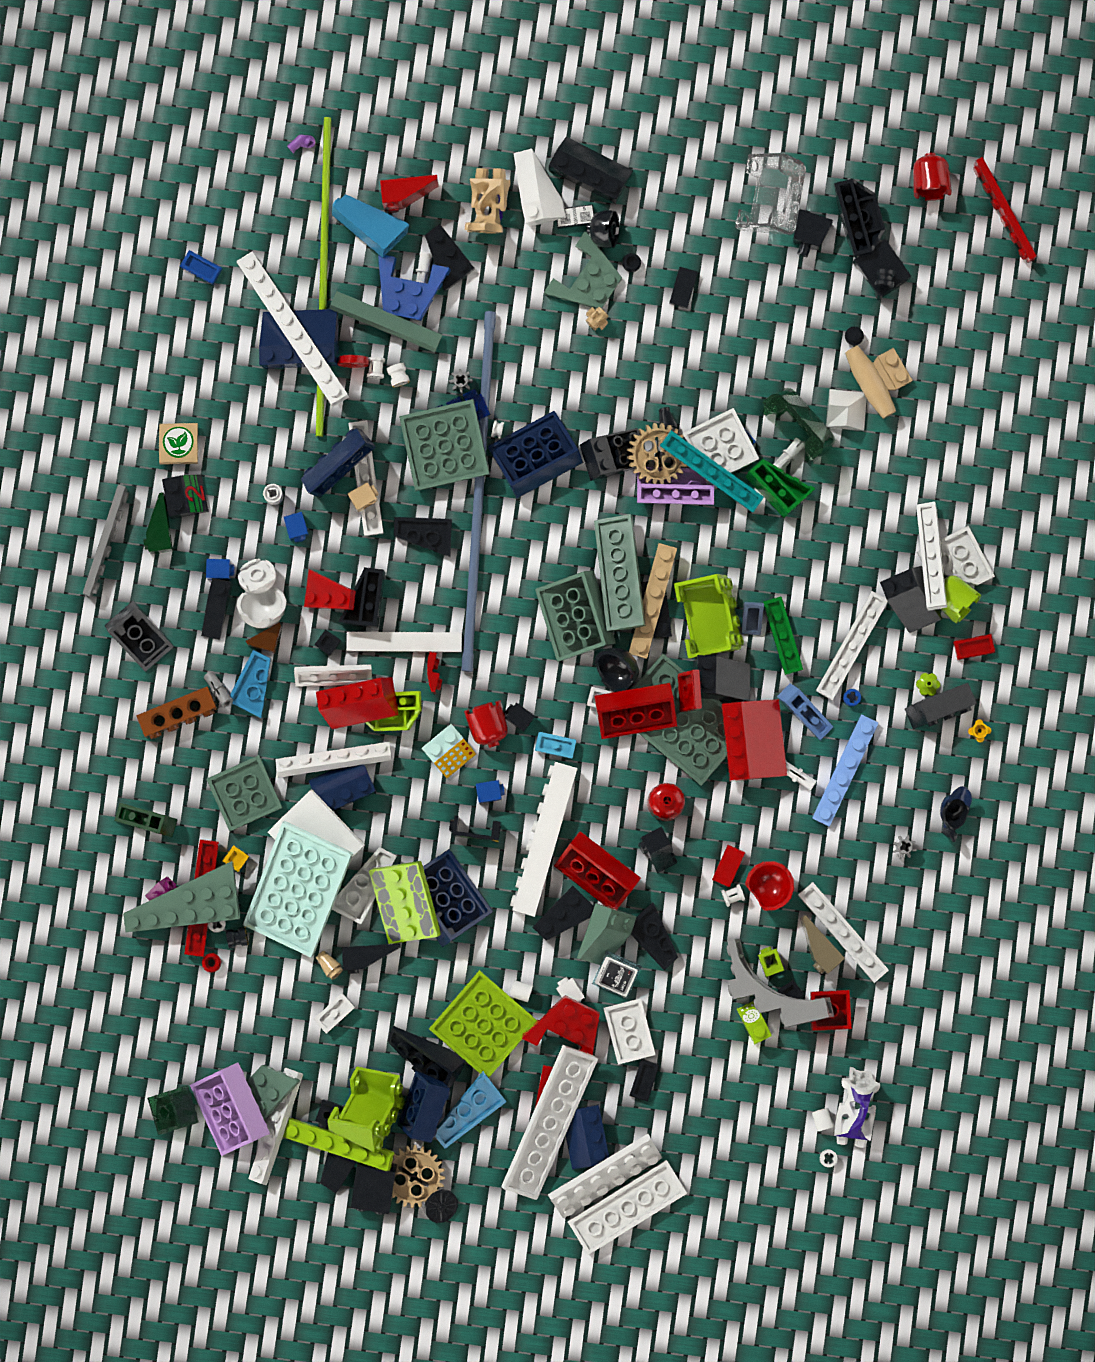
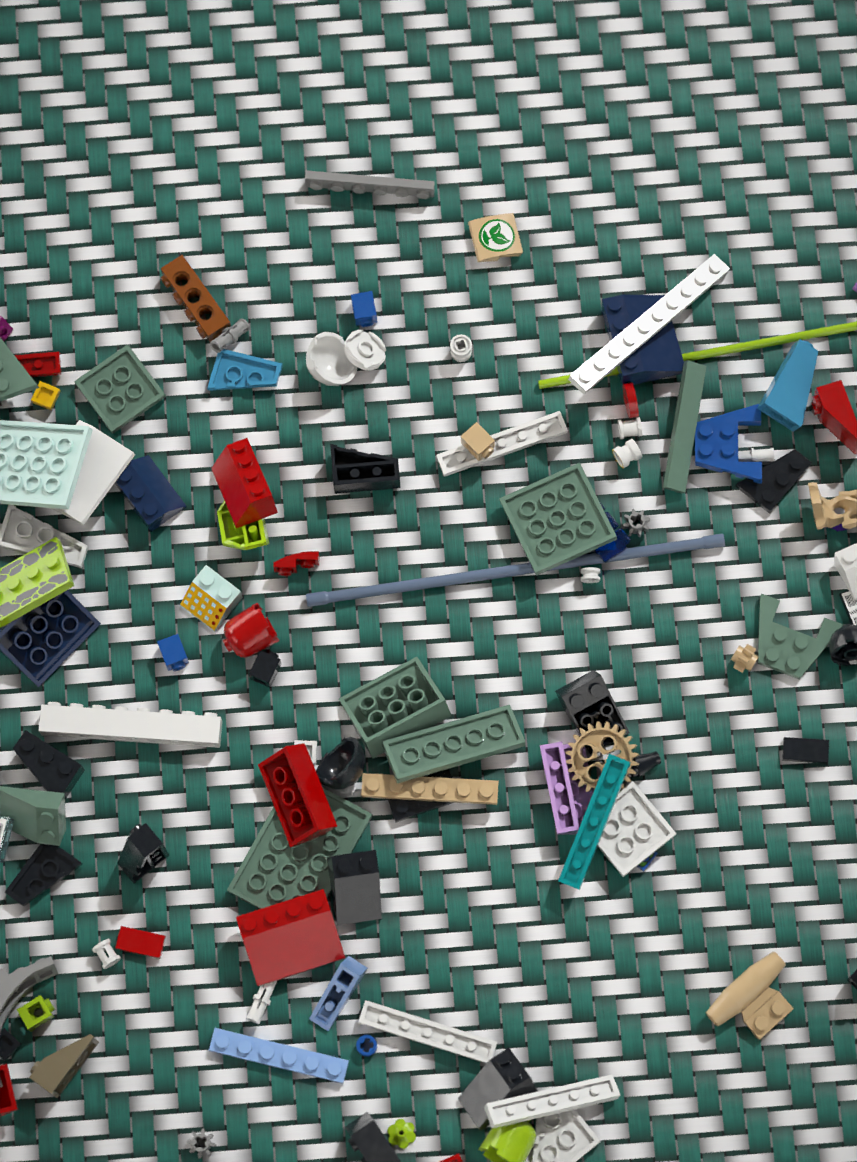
camera: 80 degrees right, 10 degrees down
black slope [105,600,174,672] -> none
dark green slope [114,803,178,838] -> none
dark green slope [143,492,173,554] -> none
black slope [162,474,209,519] -> none
blue tile [180,250,222,285] -> none
black slope [201,578,233,640] -> none
reddish brown slope [246,623,282,653] -> none
white plate [276,742,392,778] -> none
blue brick [284,512,309,543] -> none
white plate [294,665,372,687] -> none
dark blue slope [301,428,376,498] -> none
red wing [304,569,356,610] -> none
black plate [315,629,341,656] -> none
white tile [346,632,462,652] -> none
black wing [394,517,452,558] -> none
black panel [449,815,501,842] -> none
dark blue slope [488,411,584,499] -> none
medium azure plate [535,732,576,759] -> none
red slope [554,831,641,909] -> none
black plate [622,253,641,272] -> none
red cylinder [647,783,685,822] -> none
lime windscreen [674,574,744,659] -> none
red tile [677,670,702,712] -> none
sand blue slope [742,602,764,635] -> none
green wedge [745,459,816,518] -> none
red cylinder [745,861,795,911] -> none
clear green windscreen [760,388,835,466] -> none
green plate [763,596,803,675] -> none
white axle [773,438,805,470] -> none
white plate [798,882,889,983] -> none
white slope [826,389,867,431] -> none
black plate [845,326,864,346] -> none

